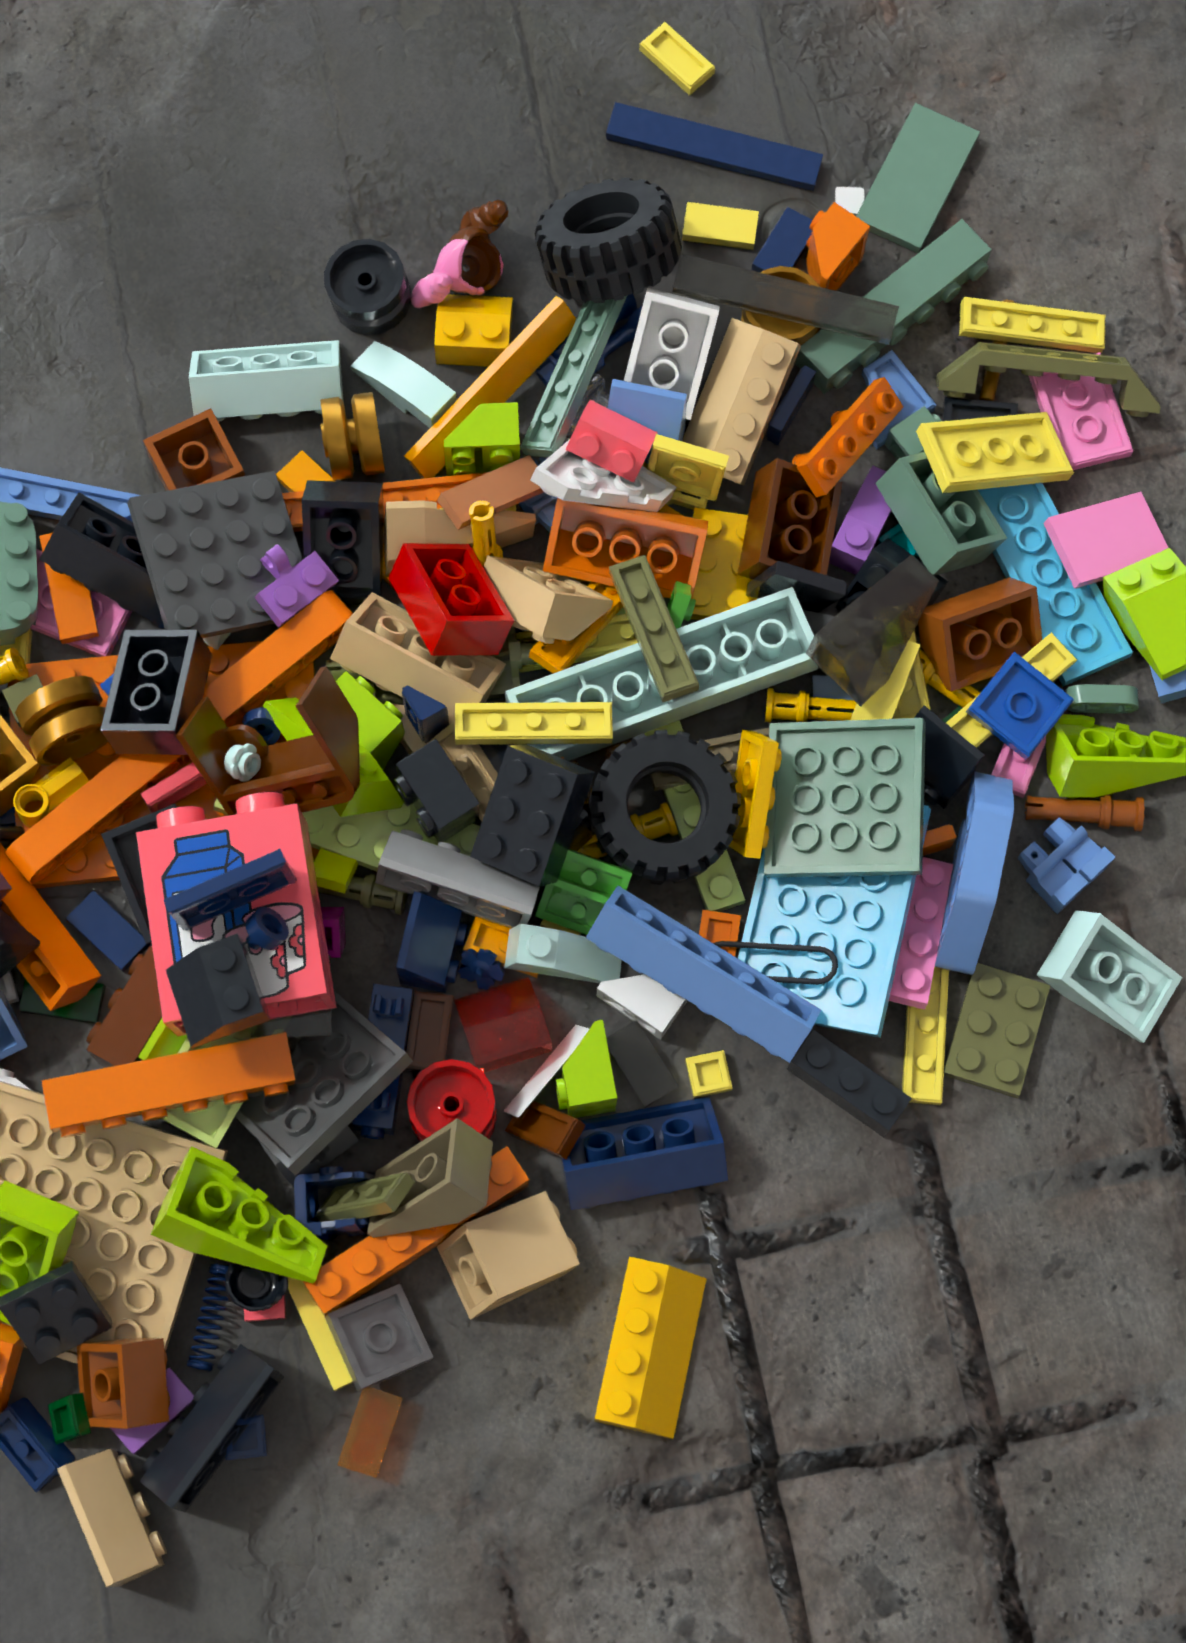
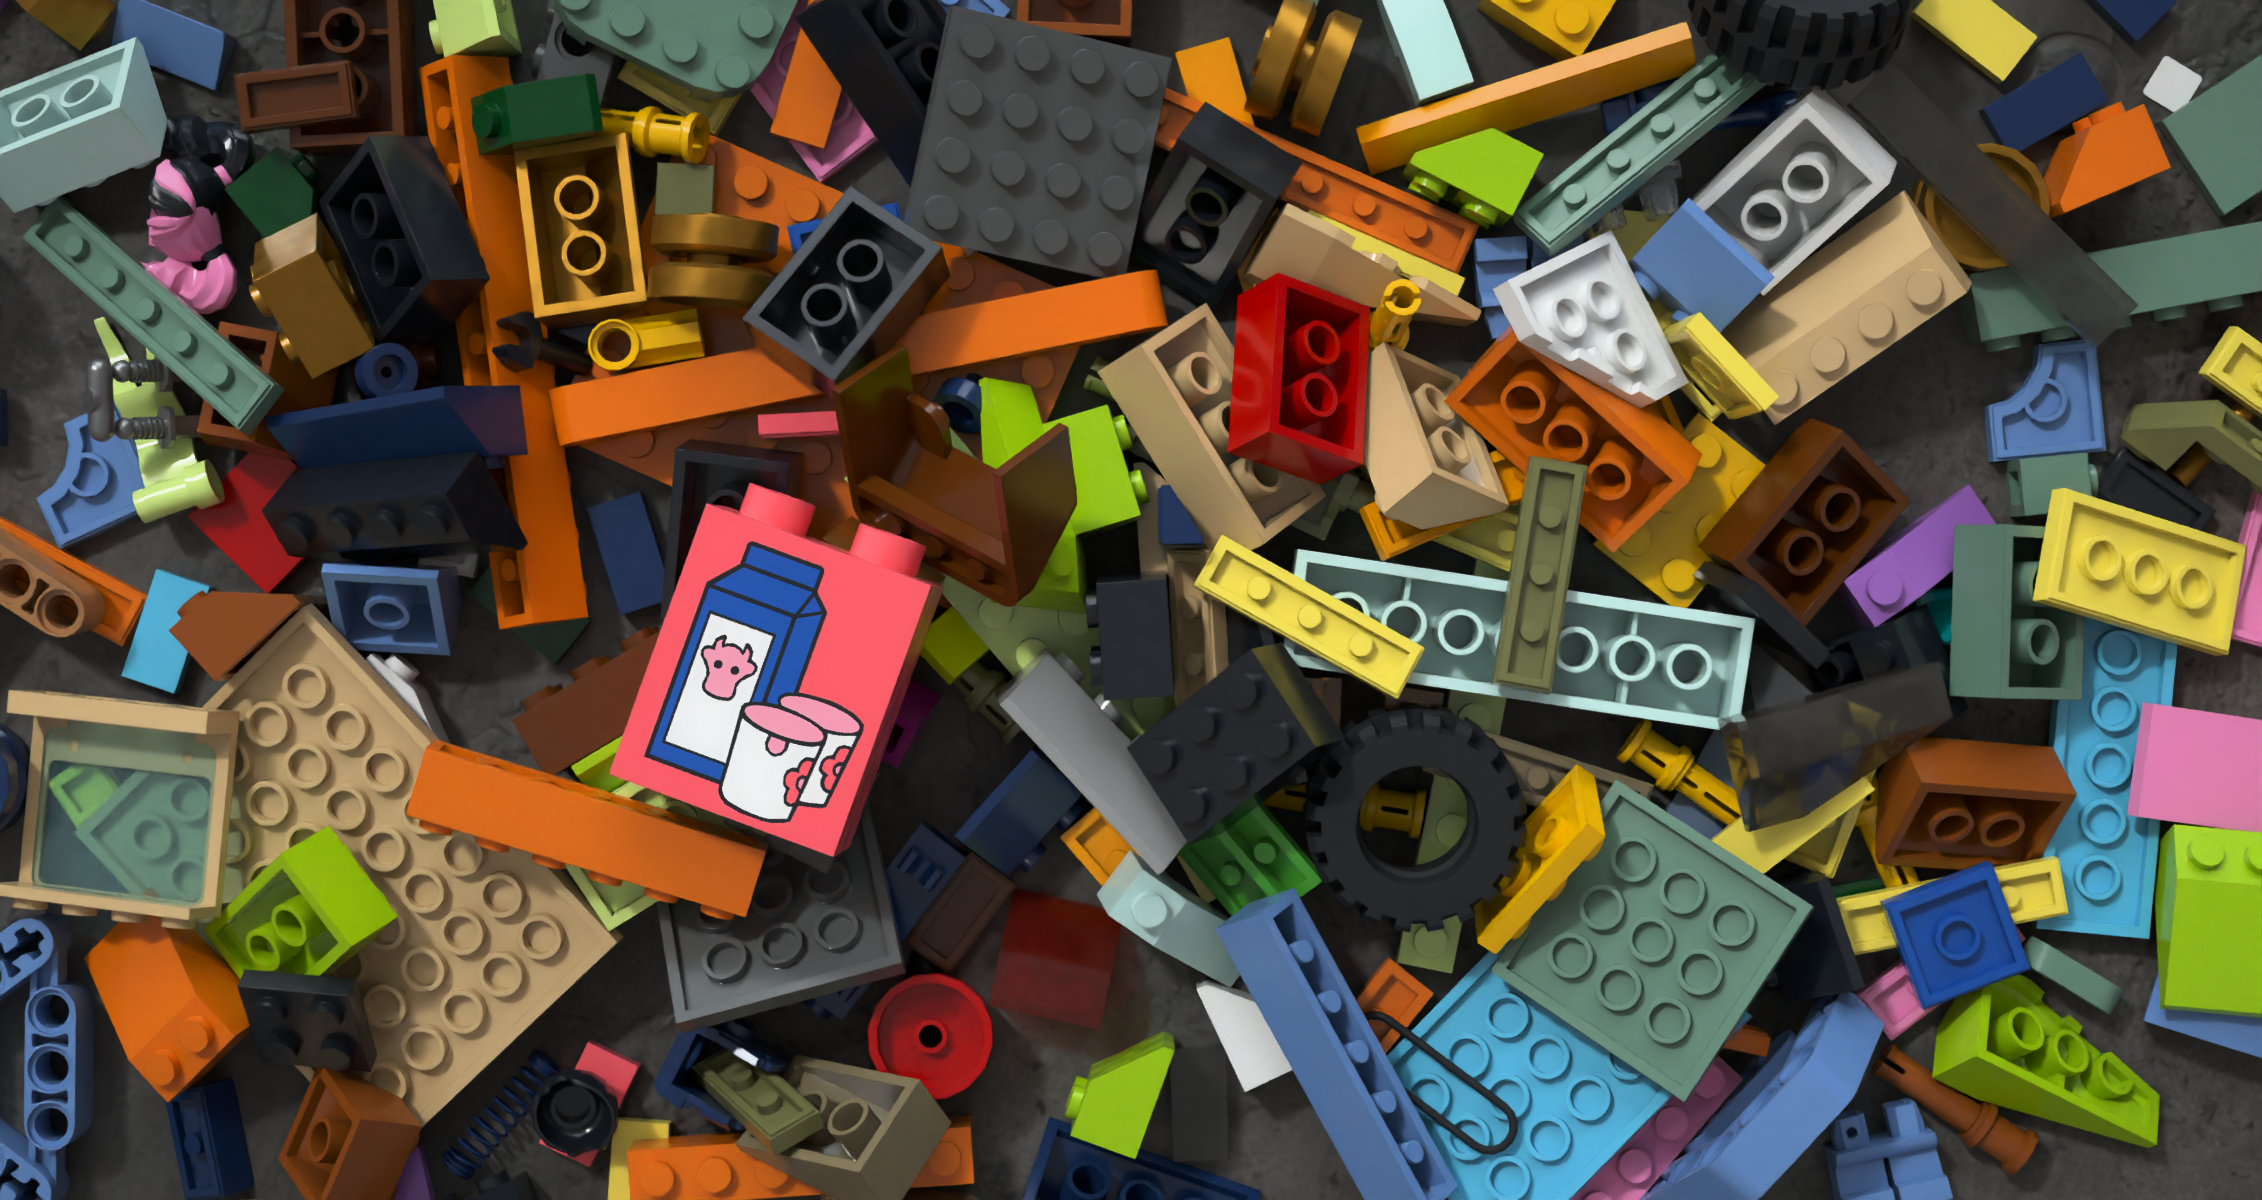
camera: 35 degrees right, 15 degrees up
dark green tile [48,1393,91,1444] -> none
lime wedge [151,1146,327,1283] -> none
dark blue tile [163,849,297,931] -> none
black slope [166,933,271,1048] -> none
light aqua plate [224,743,261,782] -> none
dark blue tile [245,907,289,950] -> none
medium lavender plate [254,544,339,628] -> none
nougat tile [437,455,544,530] -> none
dark blue plant [458,949,506,990] -> none
white sticker [504,1025,589,1118] -> none
reddish brown tile [505,1100,586,1160] -> none
coral brick [565,400,658,483] -> none
bright green plate [667,581,696,629] -> none
light yellow tile [685,1050,732,1098] -> none
dark blue tile [766,366,816,445] -> none
orange plate [792,377,903,497] -> none

